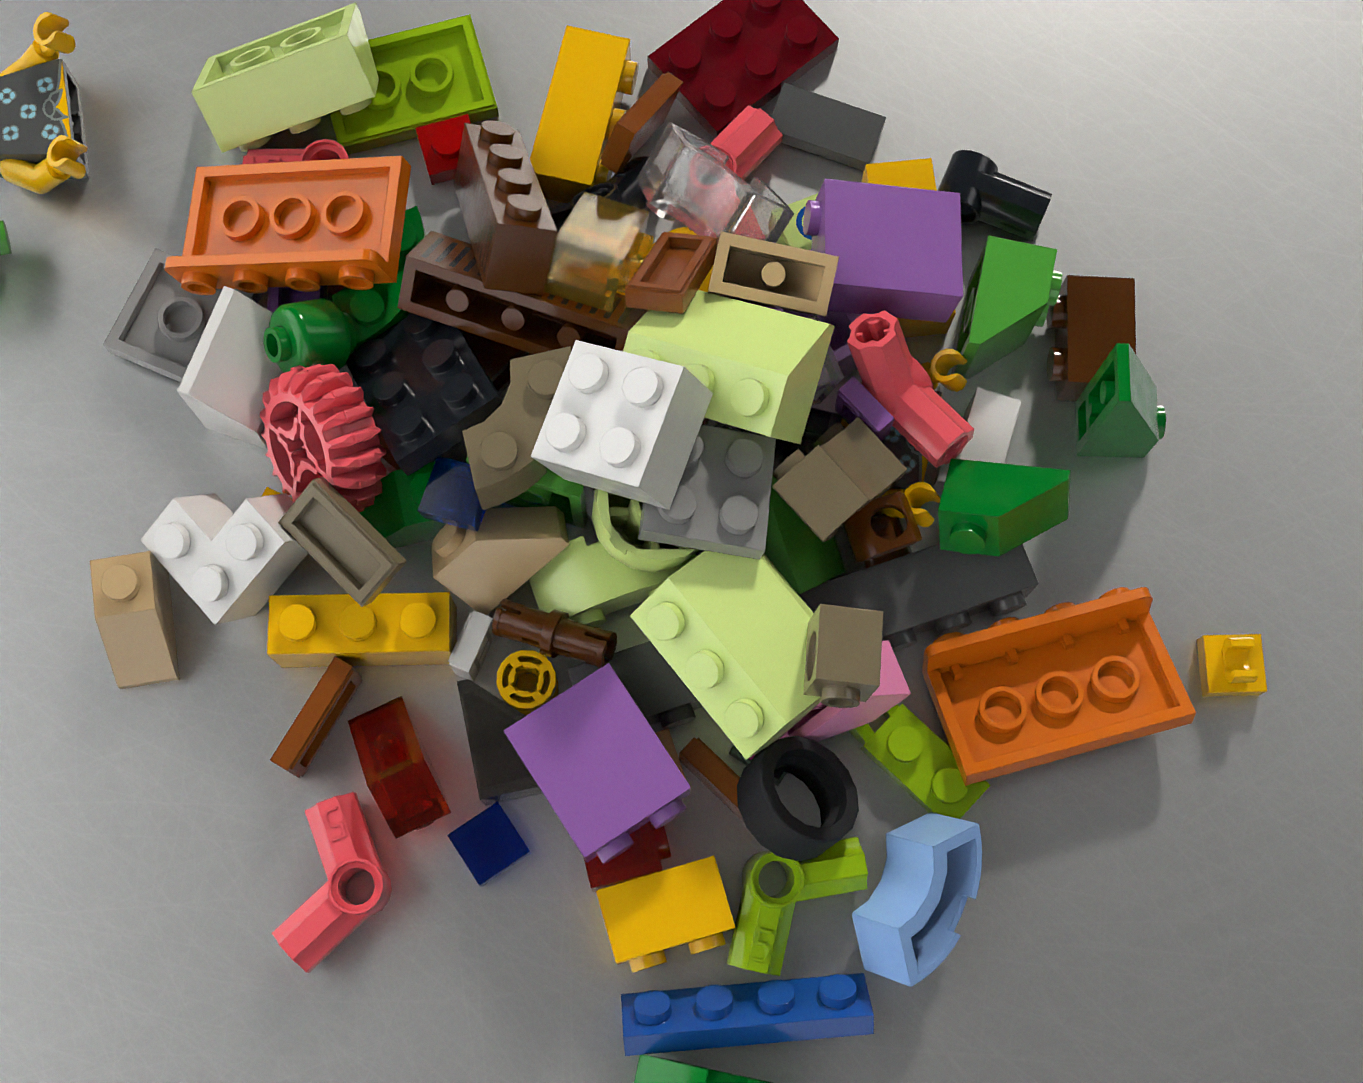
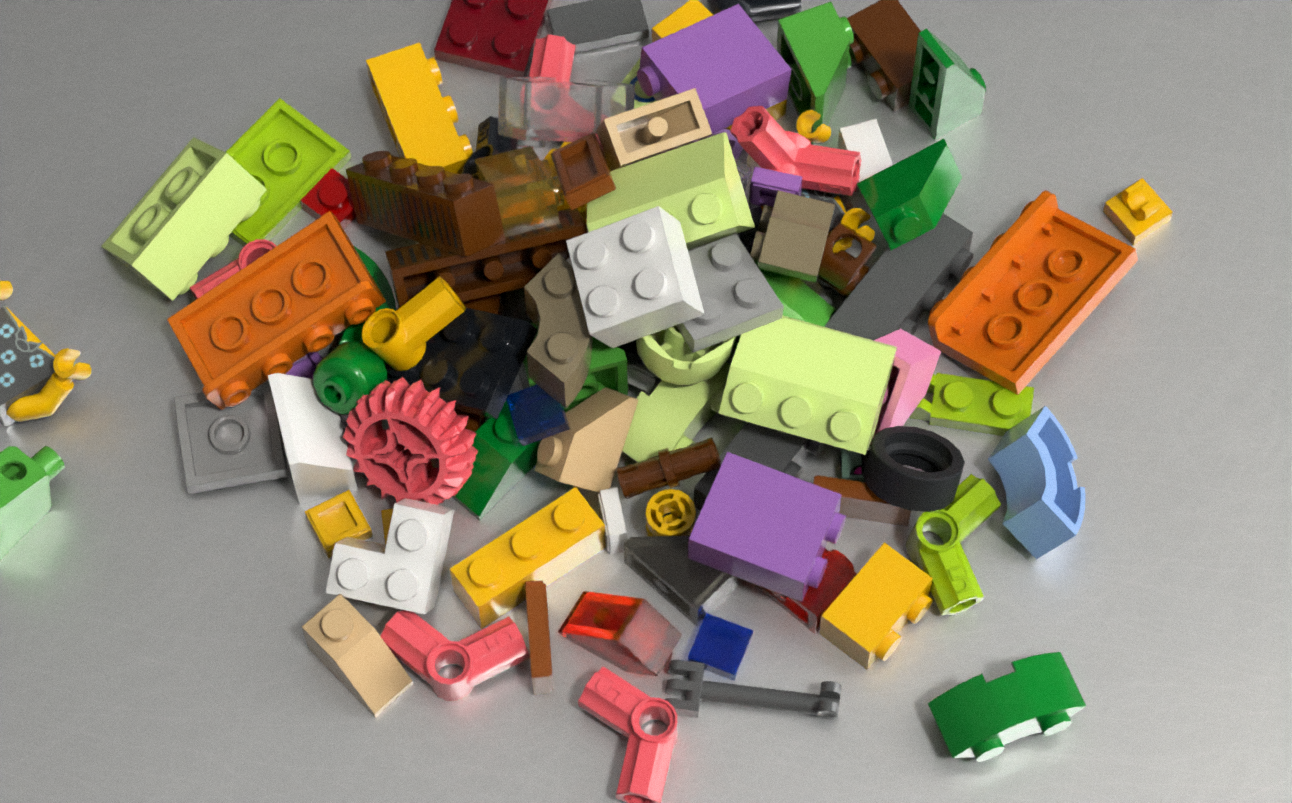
camera: 30 degrees left, 10 degrees down
dark tan tile [278,477,407,607] -> none
dark orange tile [600,72,683,174] -> none
blue plate [621,973,874,1056] -> none
dark tan brick [804,604,883,708] -> none
none -> yellow tile [304,490,373,559]
none -> yellow piece [361,276,466,371]
none -> coral piece [380,610,530,701]
none -> dark grey hinge [664,660,841,719]

